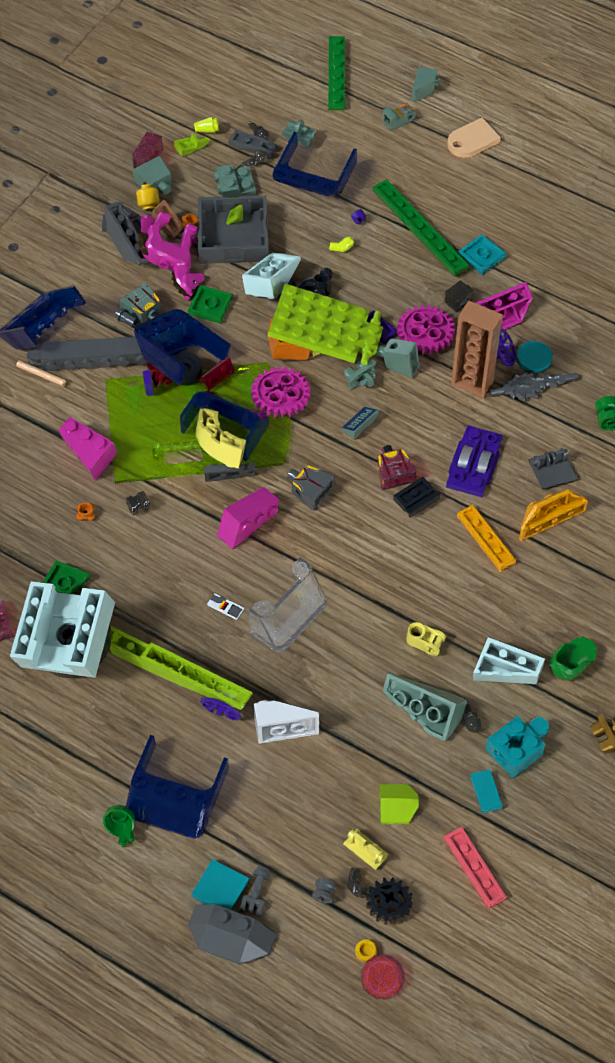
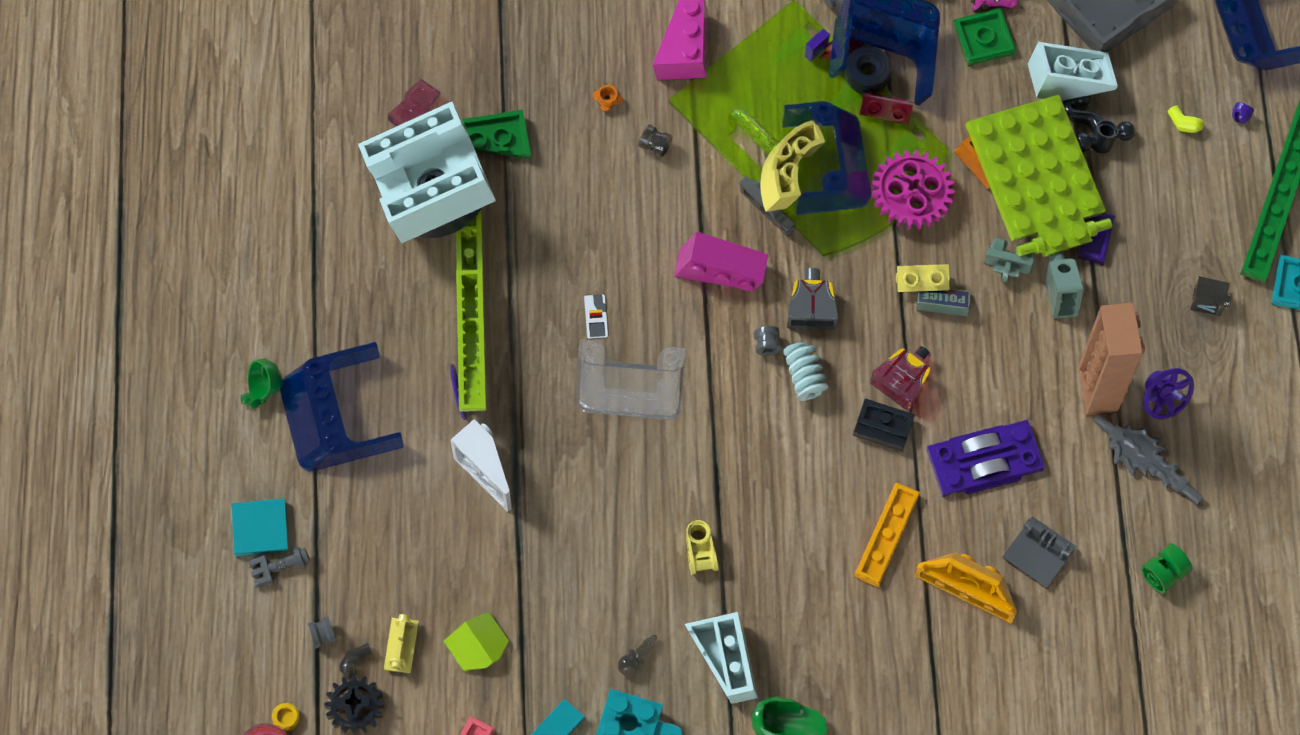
camera: 55 degrees right, 10 degrees up
dark grey wedge [188,904,276,965] -> none
sand green wedge [382,673,467,741] -> none
dark pink gear [397,304,455,355] -> none
dark pink wedge [476,282,533,329] -> none
teal tile [516,341,553,373] -> none
none -> dark grey wheel [754,326,782,355]
none -> light aqua piece [783,342,828,401]
none -> light yellow hinge [896,264,950,292]

